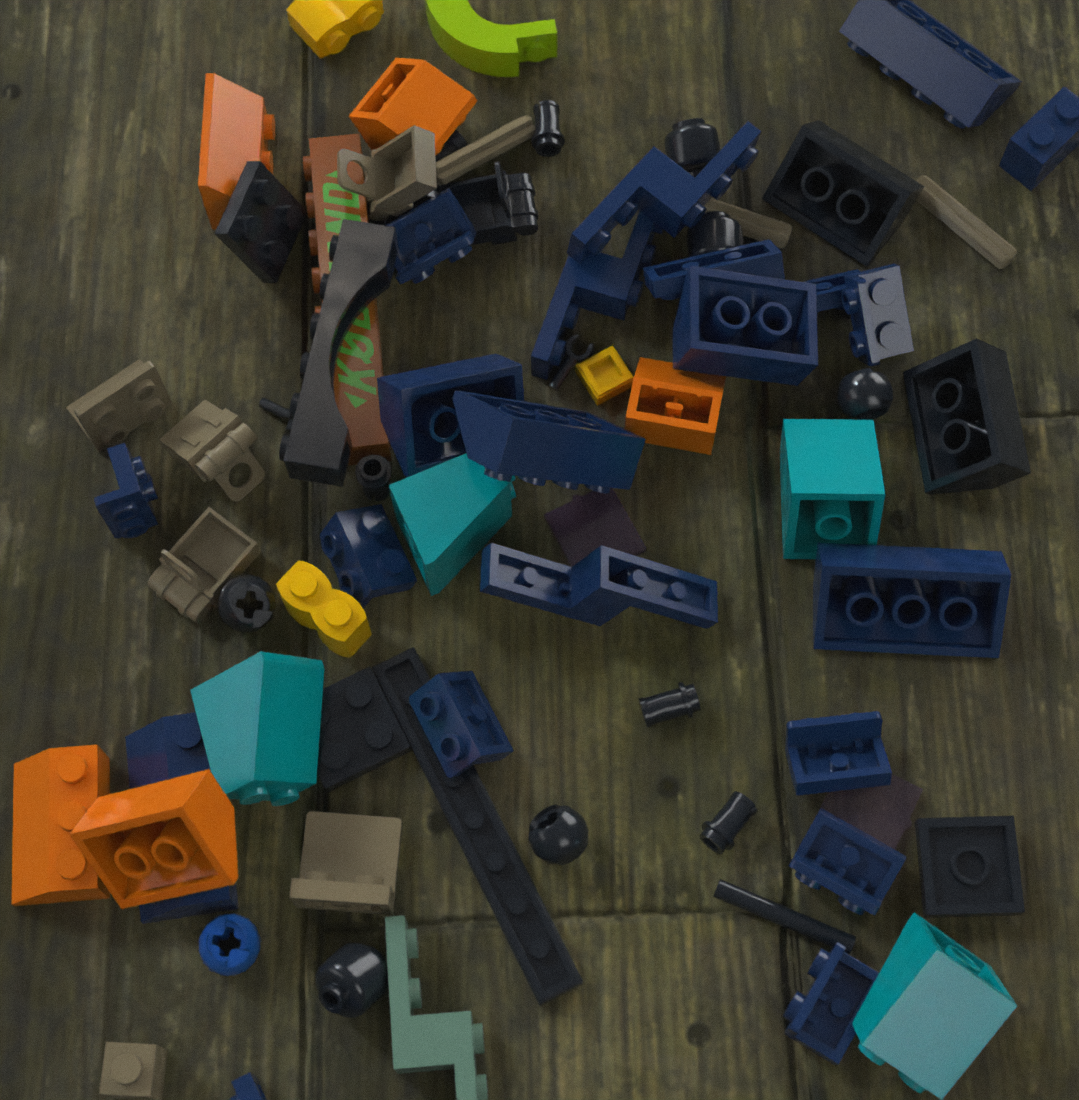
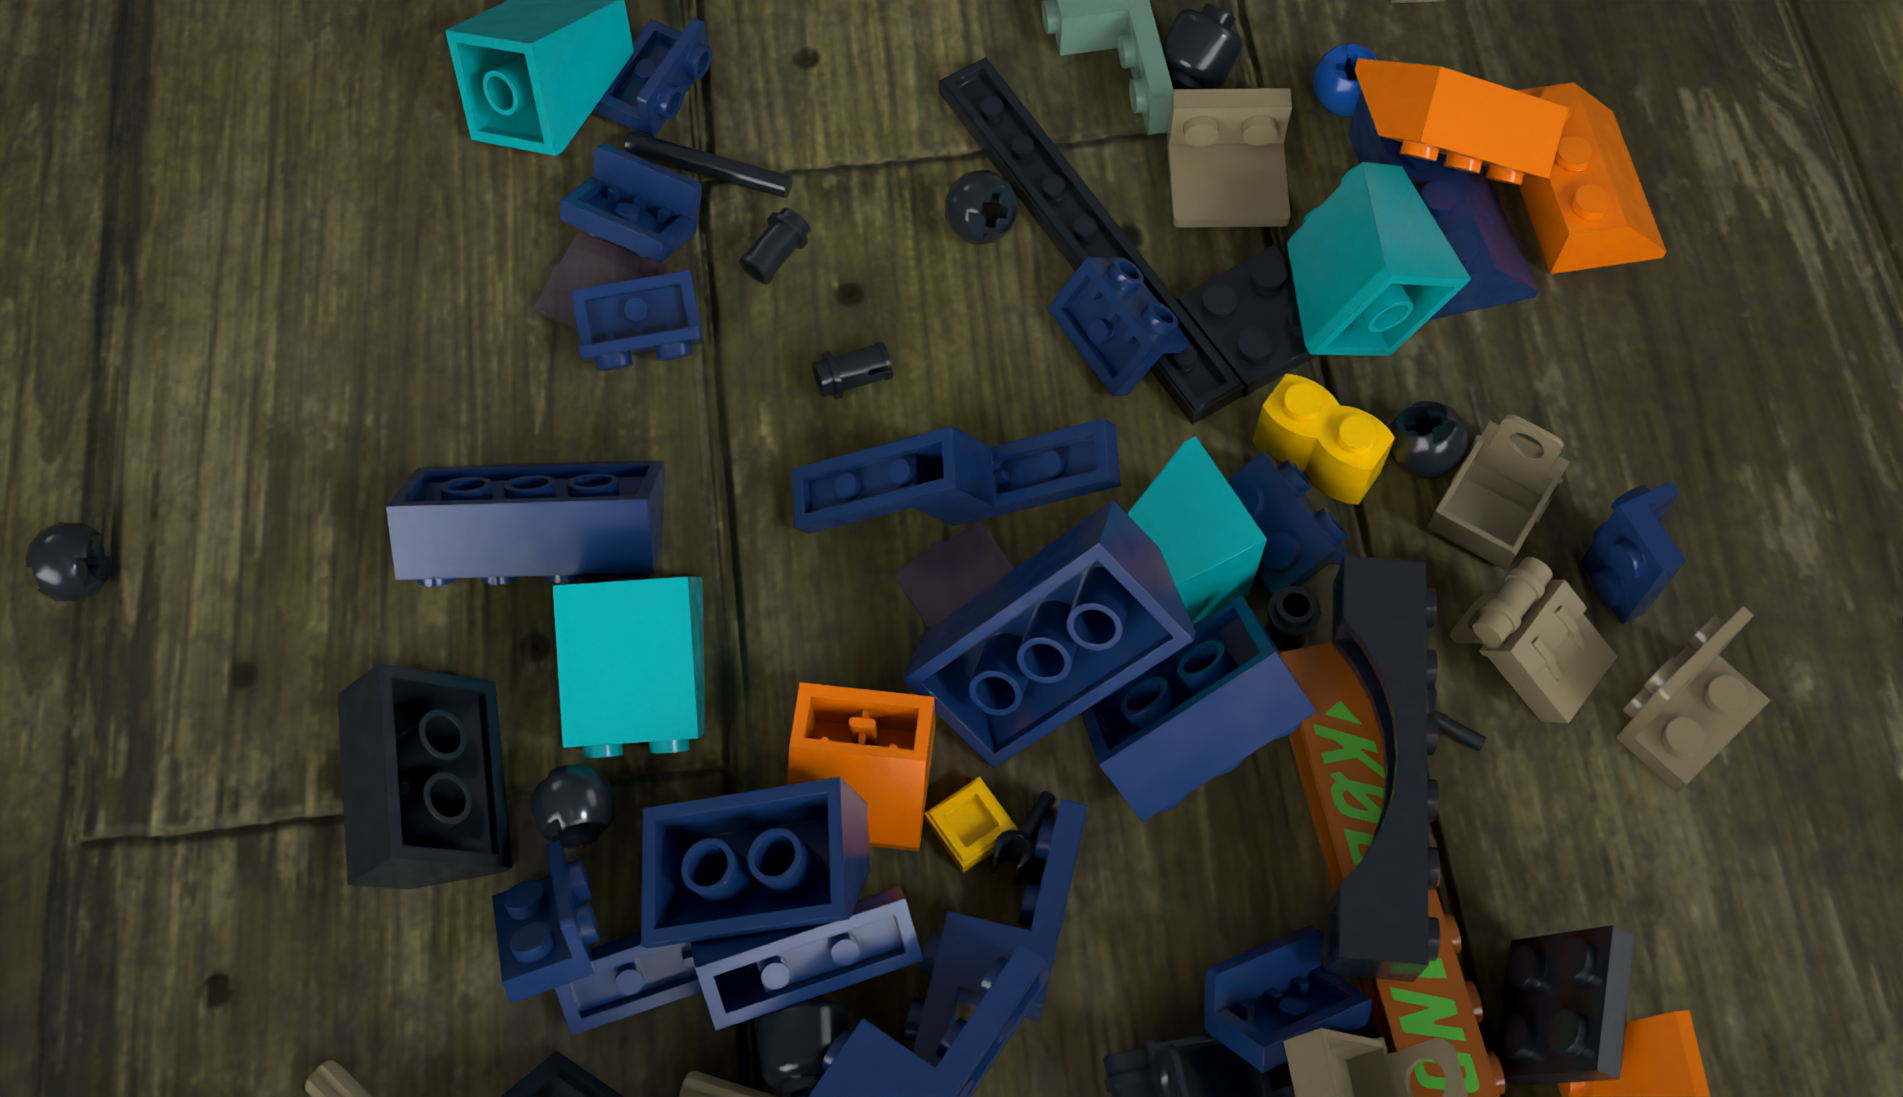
camera: 175 degrees right, 5 degrees down
black plate [914,816,1025,918] -> none

